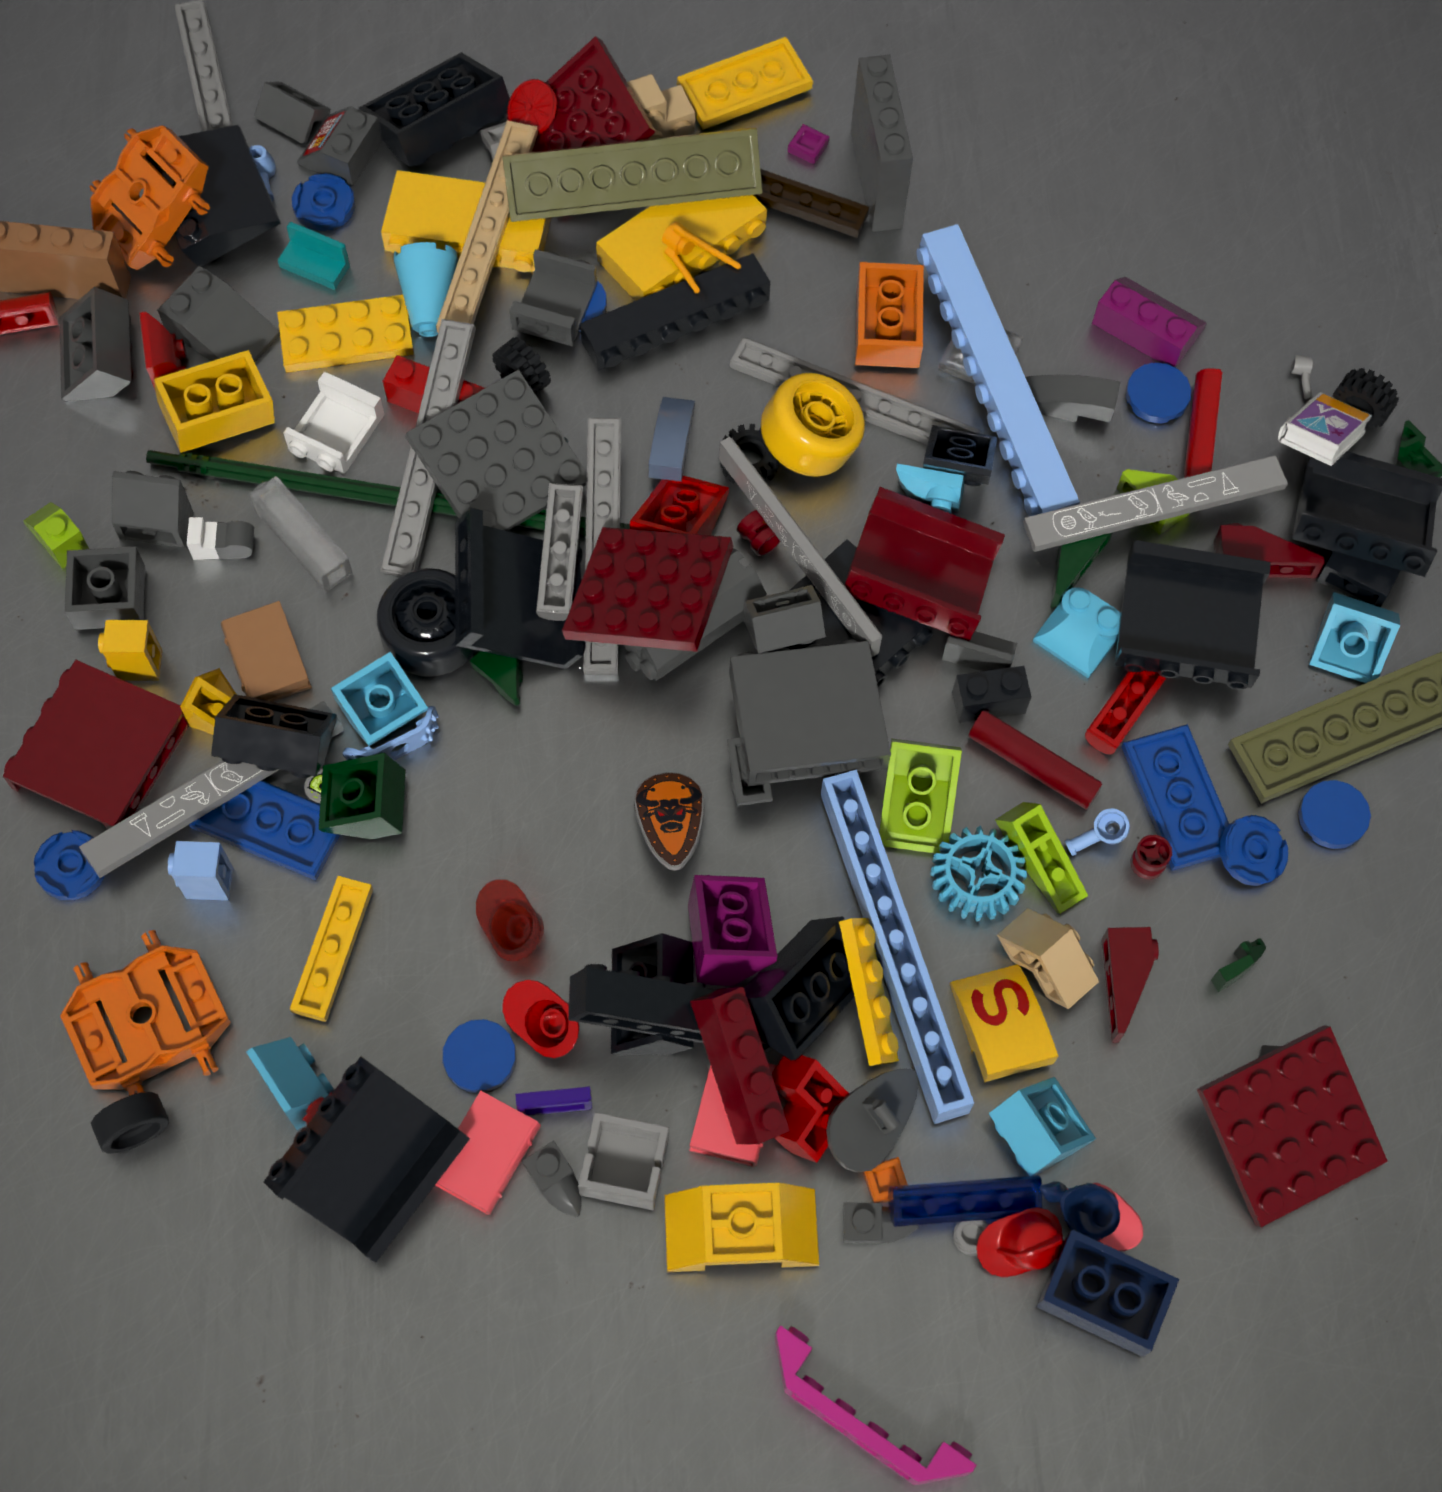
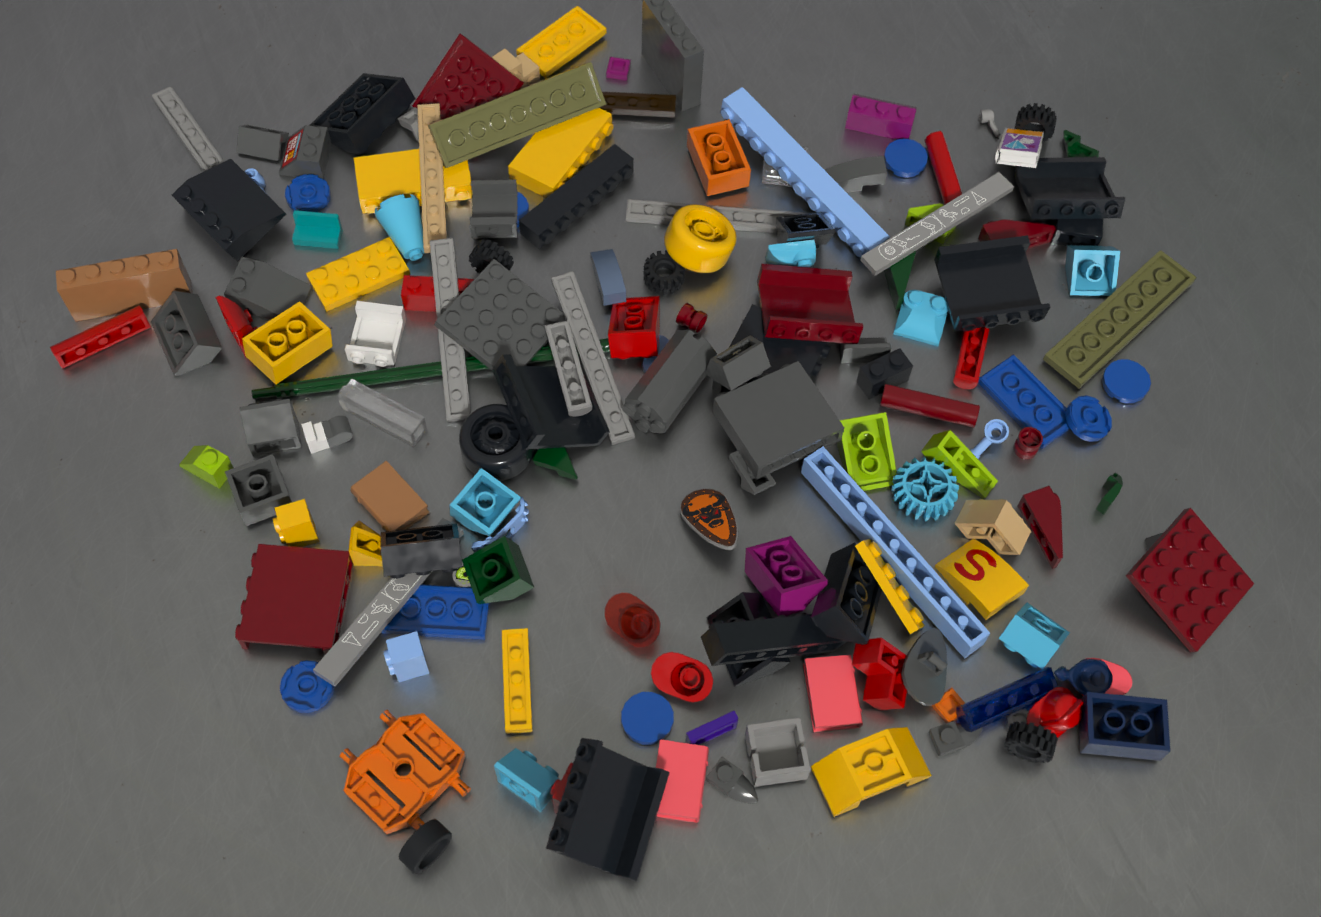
camera: 20 degrees left, 5 degrees down
orange piece [90,125,210,270] -> none
red wheel [507,79,557,135] -> none
dark red plate [562,527,734,652] -> none
light orange plant [662,222,741,293] -> none
dark red brick [690,986,790,1145] -> none
light grey tile [719,437,882,657] -> none
dark pink slope [775,1325,977,1485] -> none
none -> black tyre [1004,721,1058,763]

